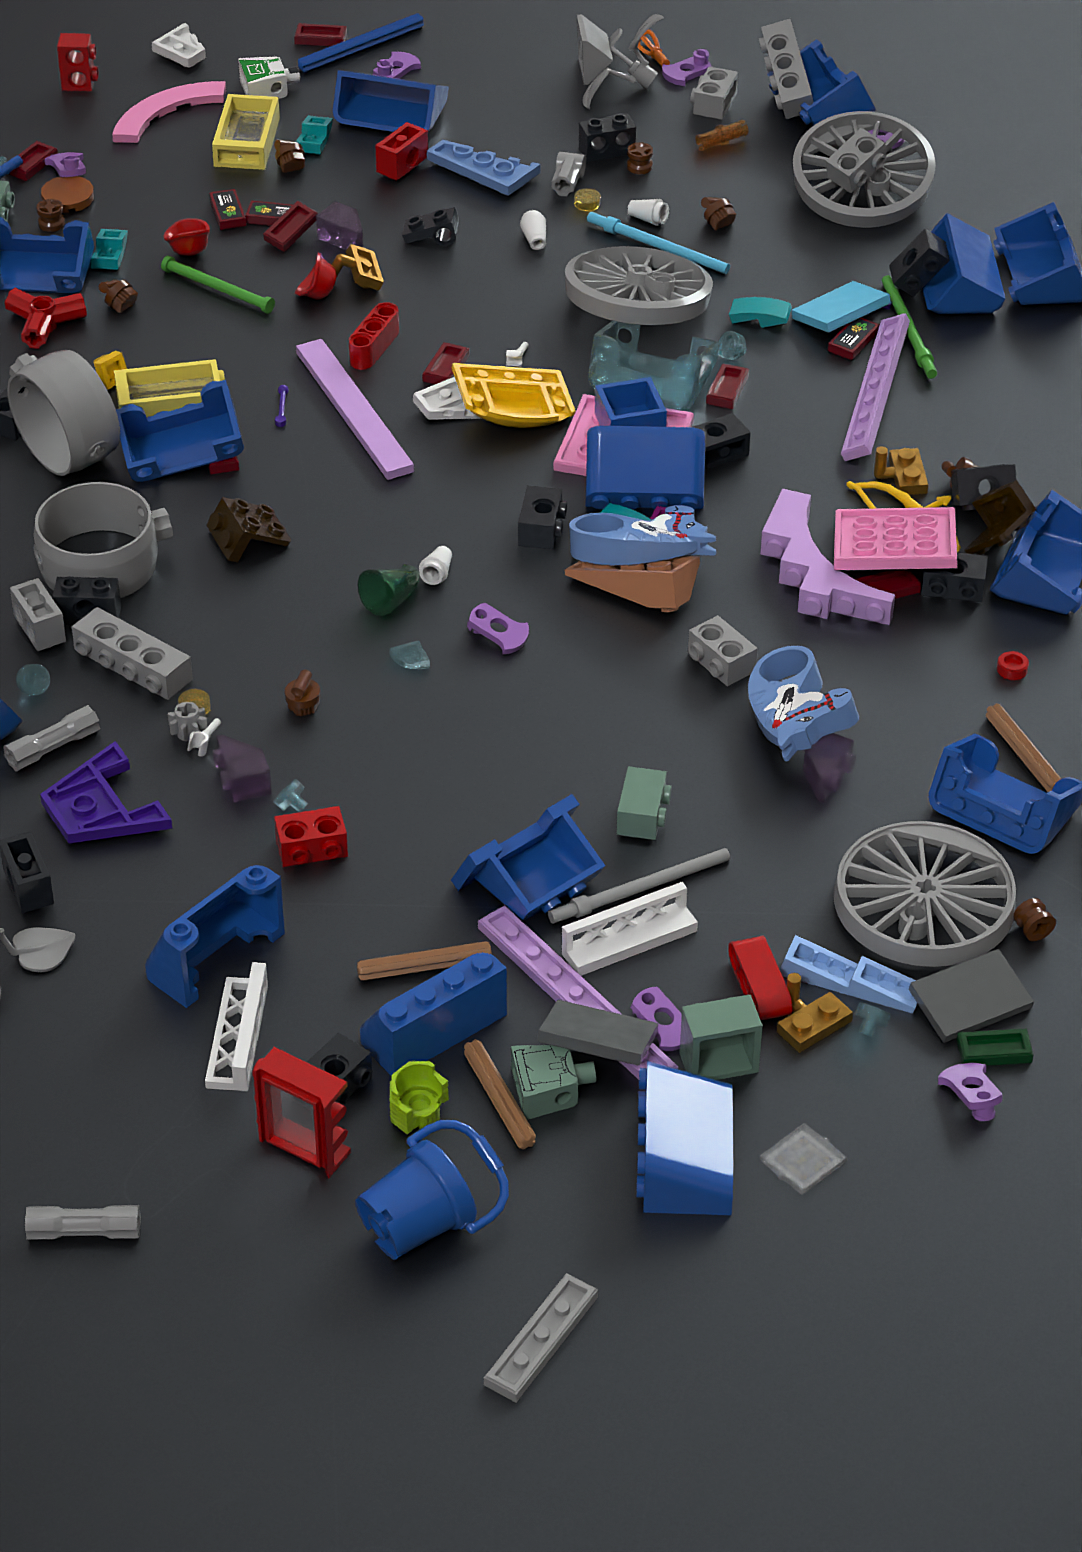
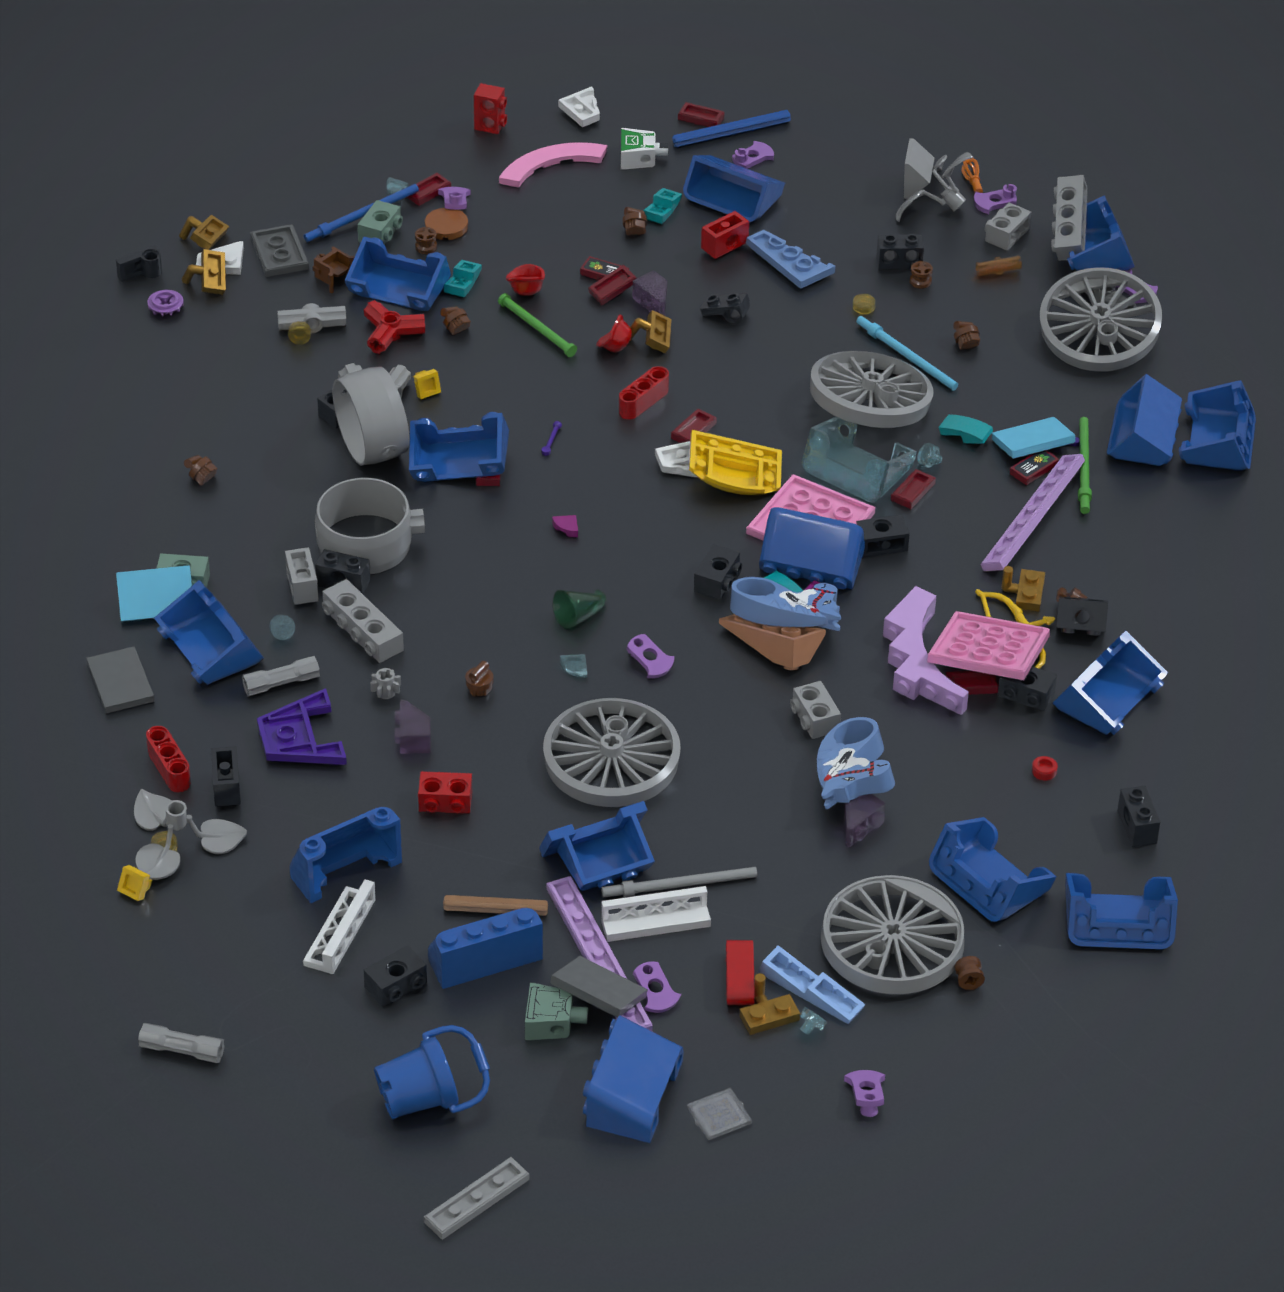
camera: 15 degrees right, 0 degrees up
light yellow piece [114,359,225,417] -> none
clear yellow tile [178,689,211,714] -> none
white hand [187,718,221,756] -> none
dark brown bracket [206,497,291,562] -> none
tile [209,189,246,230] -> none
light yellow piece [212,94,280,170] -> none
red window [252,1047,351,1180] -> none
clear light blue tile [273,778,308,812] -> none
lavender tile [296,339,414,480] -> none
lime hair [389,1061,449,1134] -> none
white cone [419,546,452,585] -> none
medium nougat axle [464,1039,536,1149] -> none
white hand [506,342,529,367] -> none
white cone [520,210,546,250] -> none
light grey piece [552,151,586,196] -> none
blue piece [595,377,667,427] -> none
sand green brick [617,766,672,840] -> none
white cone [628,199,669,226] -> none
sand green piece [680,995,762,1080] -> none
light grey brick [826,128,887,193] -> none
black brick [889,228,950,297] -> none
dark grey tile [909,949,1034,1043] -> none
dark green tile [957,1028,1034,1066] -> none
dark brown bracket [964,480,1036,555] -> none
medium nougat axle [986,703,1061,792] -> none
none -> light grey piece [543,698,681,807]
none -> magenta tile [552,515,578,537]

